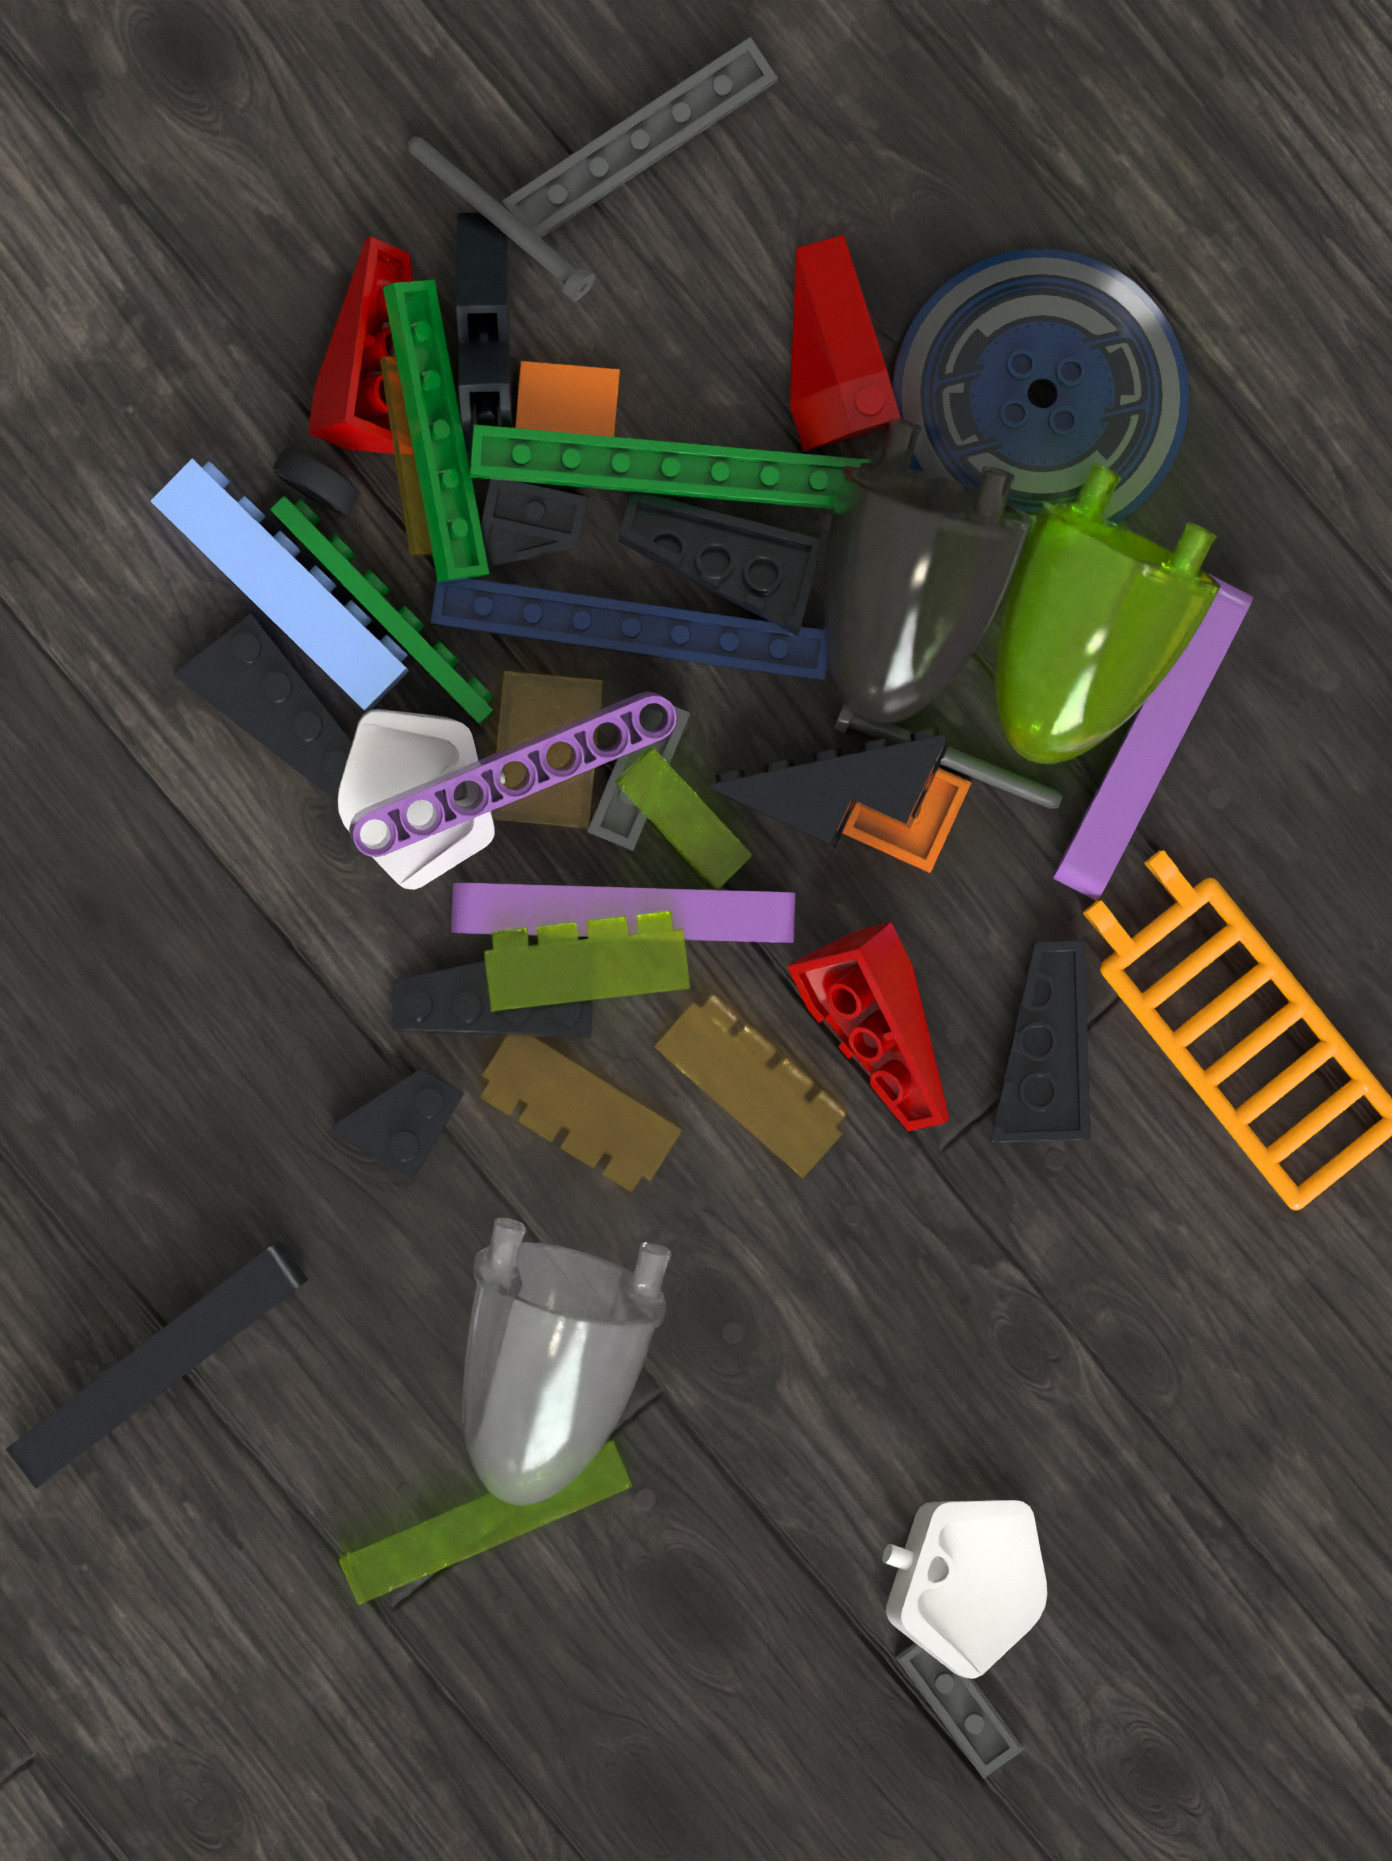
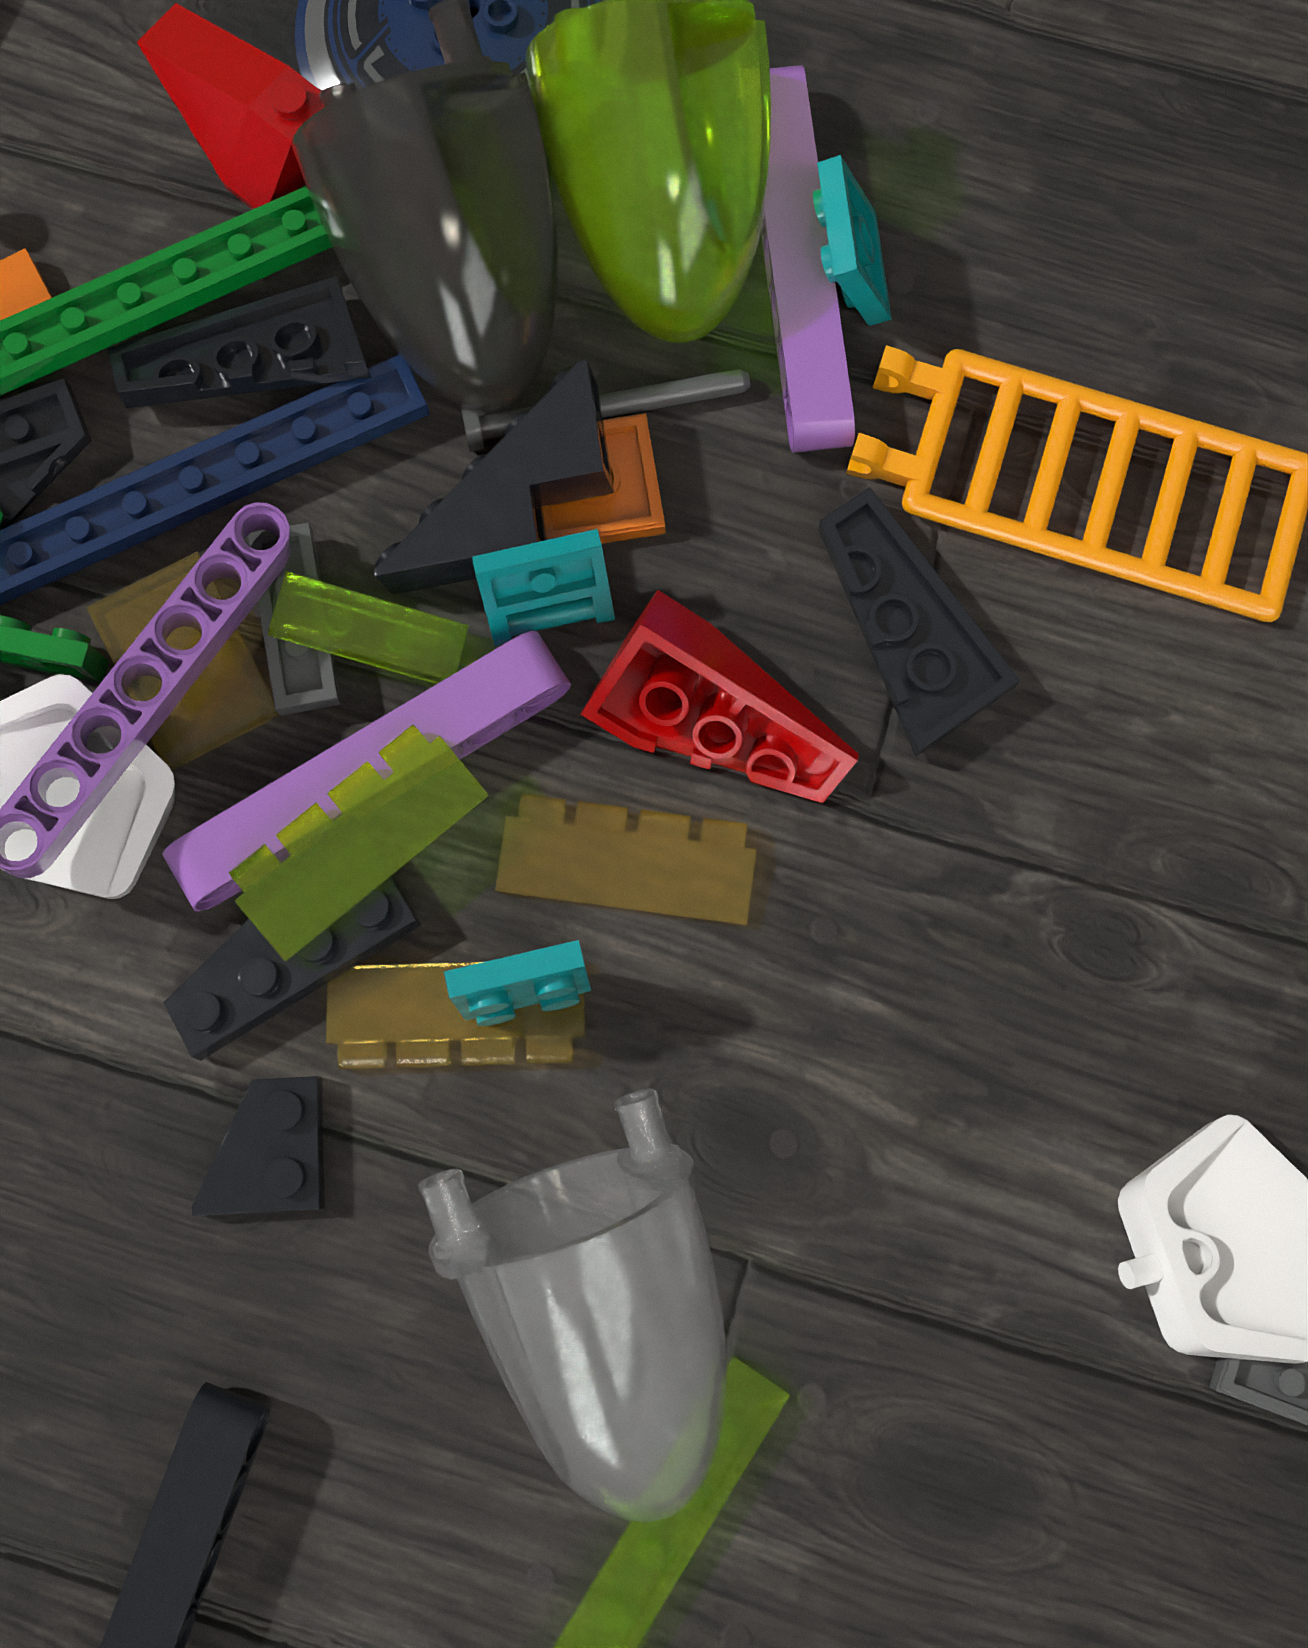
camera: 30 degrees left, 10 degrees down
none -> teal plate [444,940,591,1026]
none -> teal plate [472,529,615,647]
none -> teal plate [813,155,892,326]

